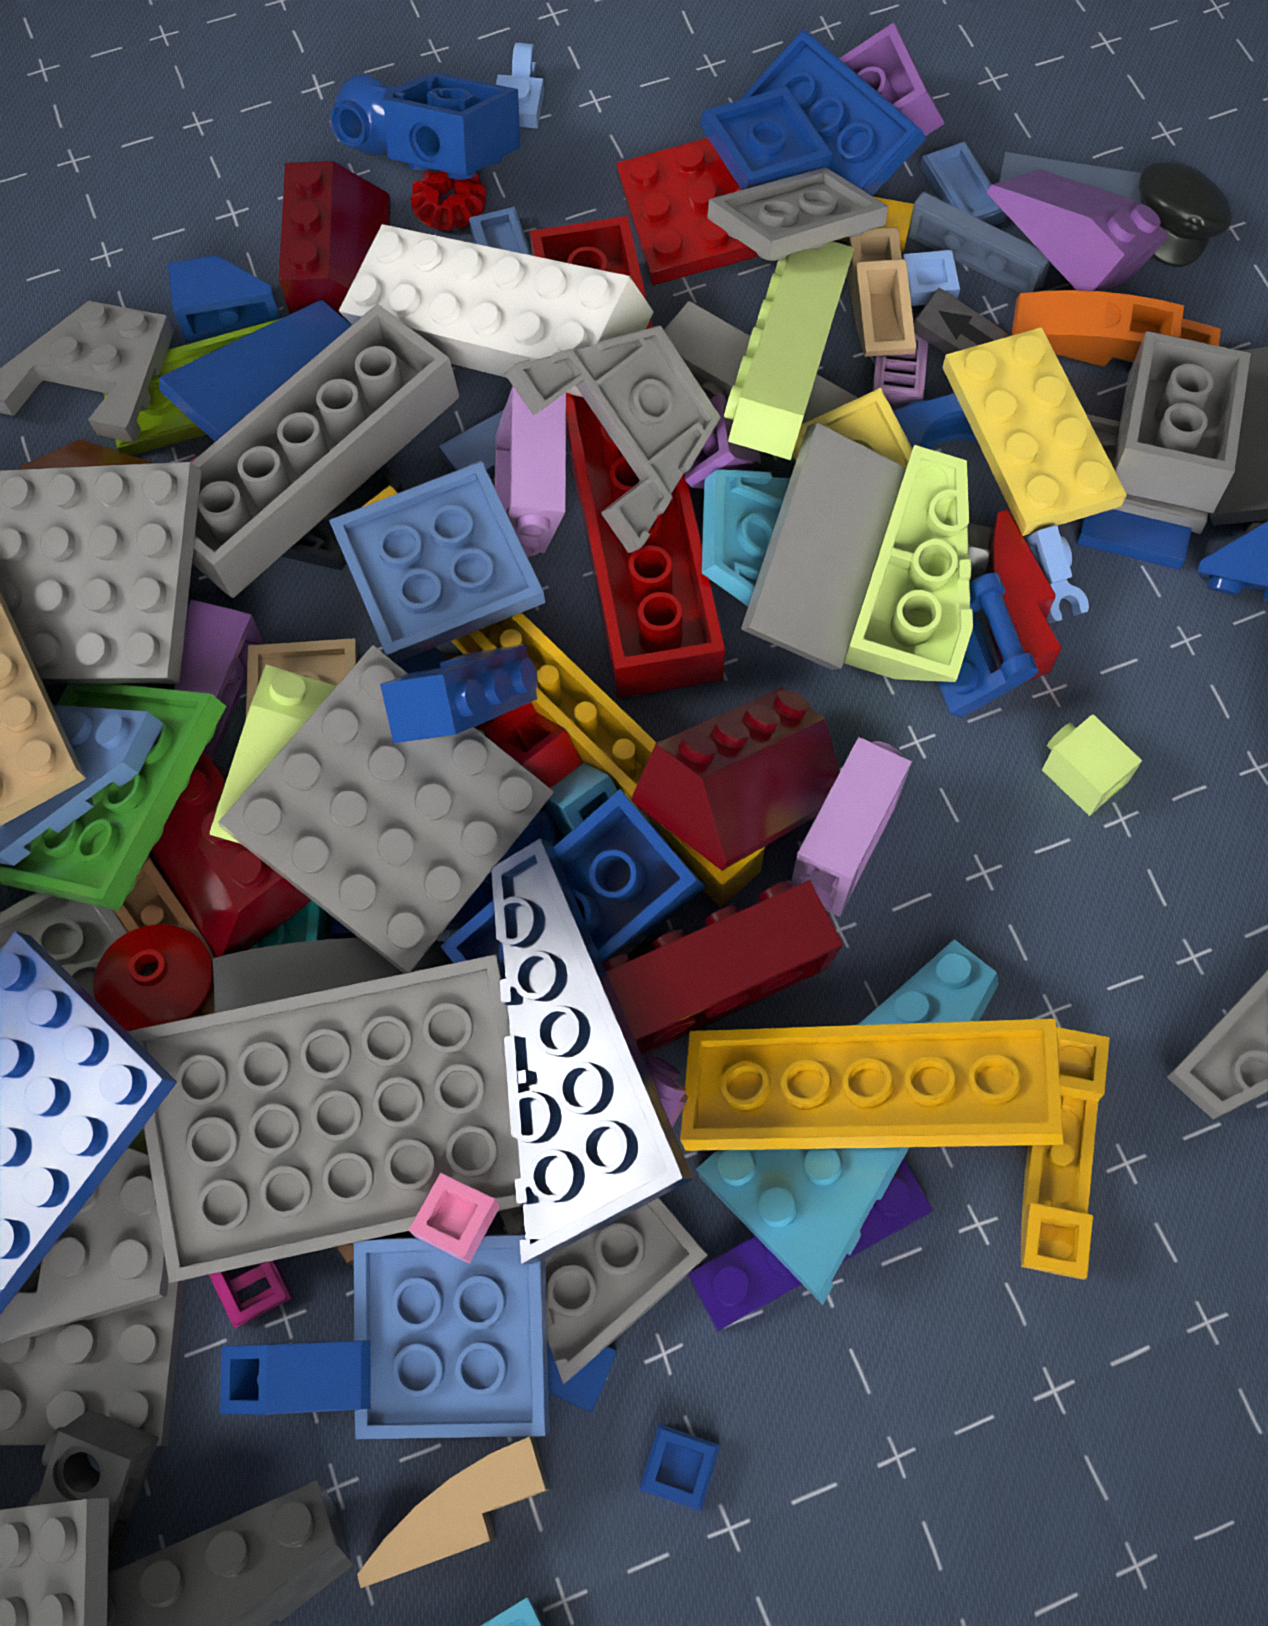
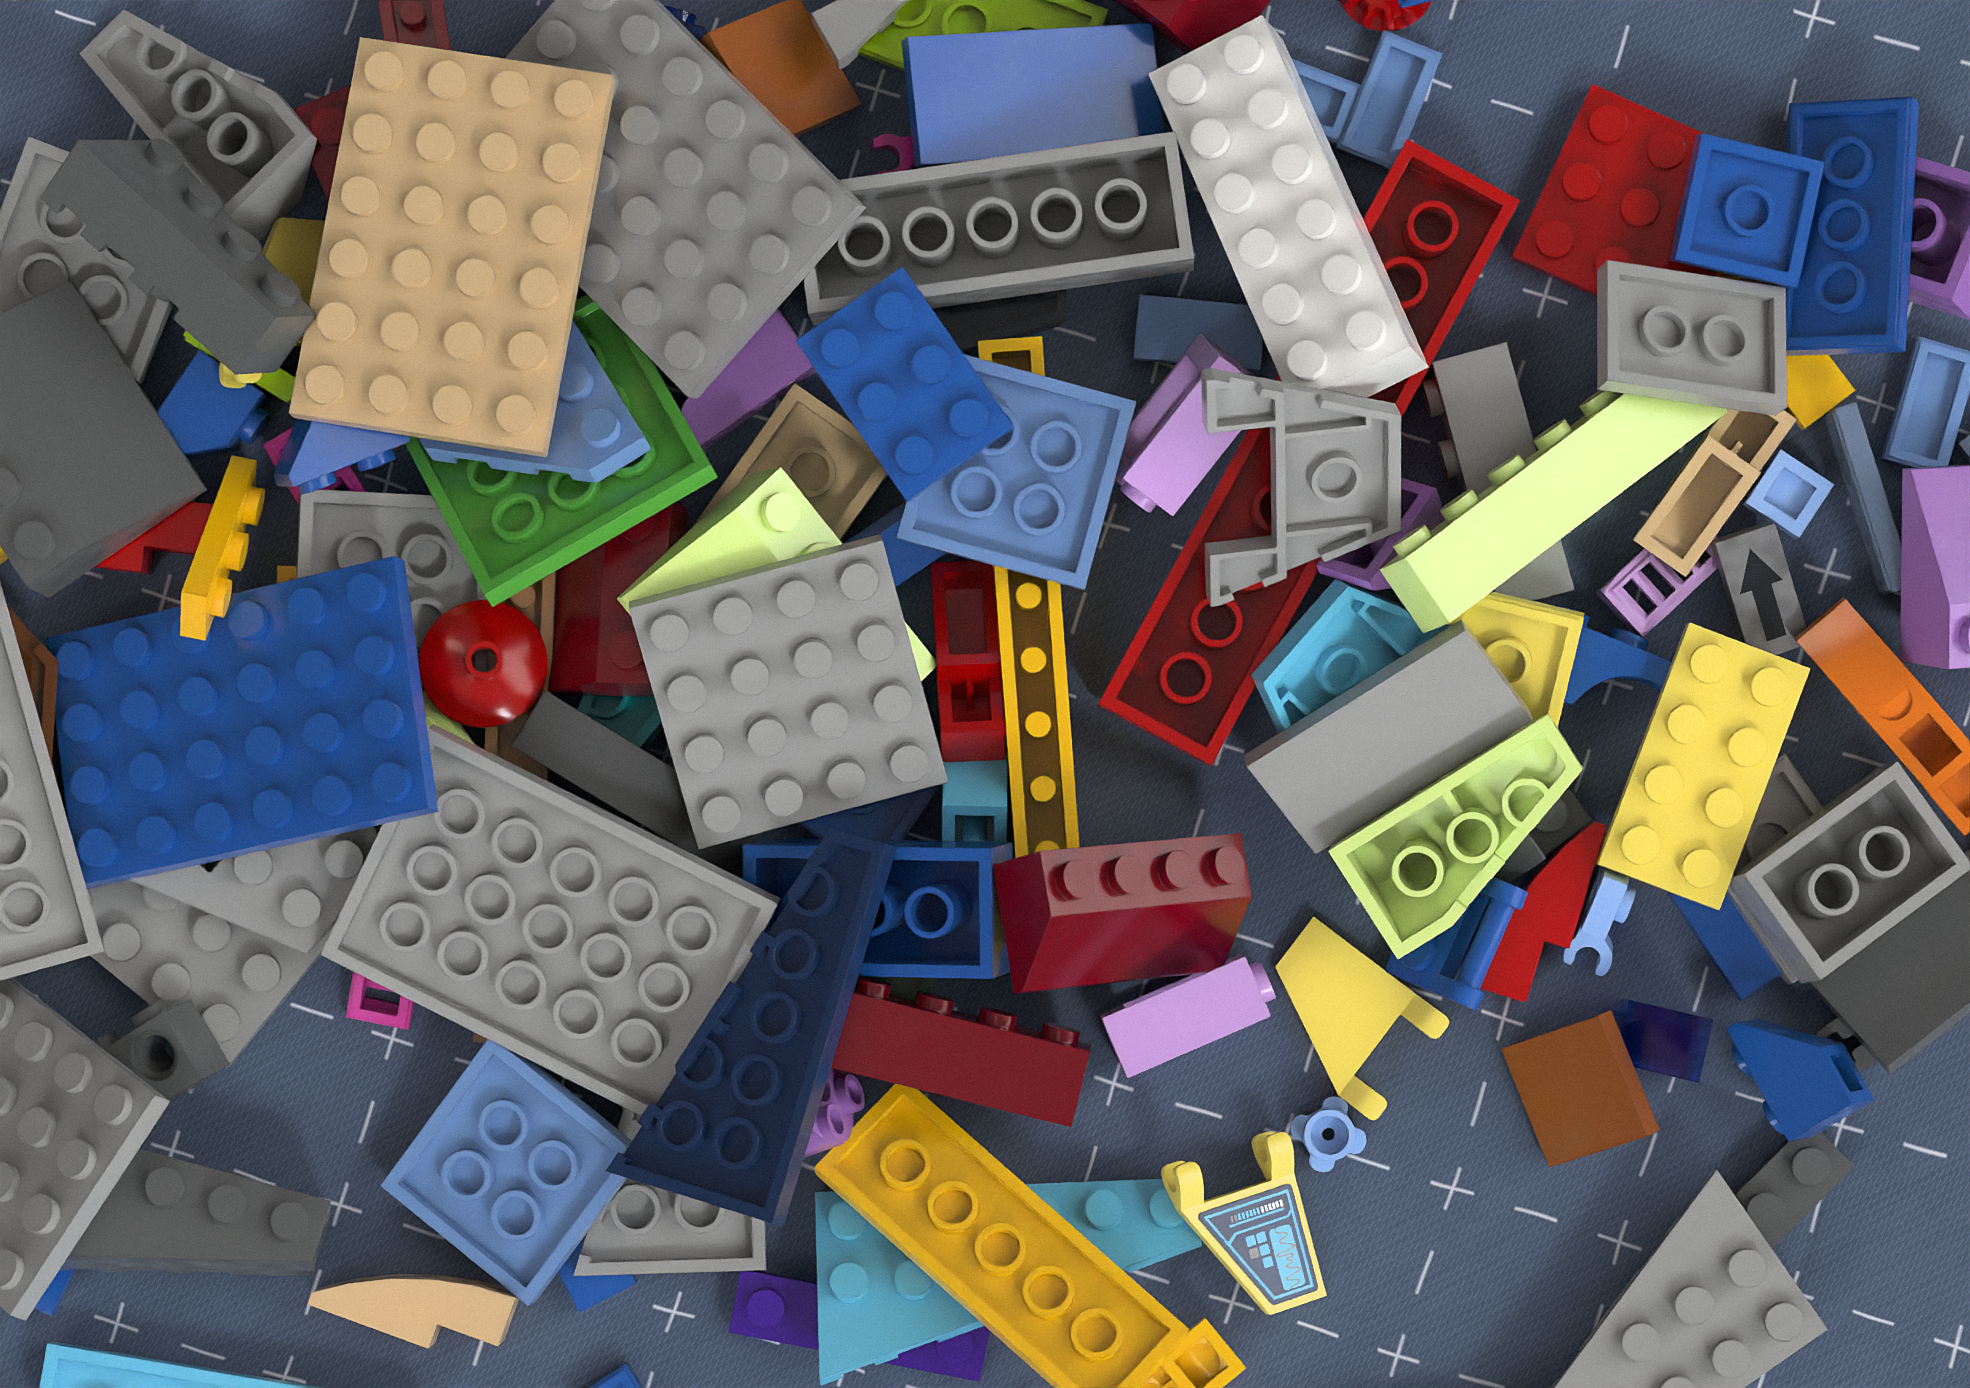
camera: 40 degrees right, 20 degrees up
blue slope [220,1340,370,1415] -> none
blue arch [380,644,537,743] -> none
bright pink plate [409,1173,500,1264] -> none
yellowish green brick [1042,714,1143,816] -> none
none -> blue plate [796,266,1014,503]
none -> flag [1161,1131,1327,1315]
none -> light yellow flag [1275,917,1449,1120]
none -> light blue plate [1290,1096,1366,1172]
none -> dark orange tile [1501,1010,1659,1168]
none -> clear blue slope [1609,998,1714,1083]

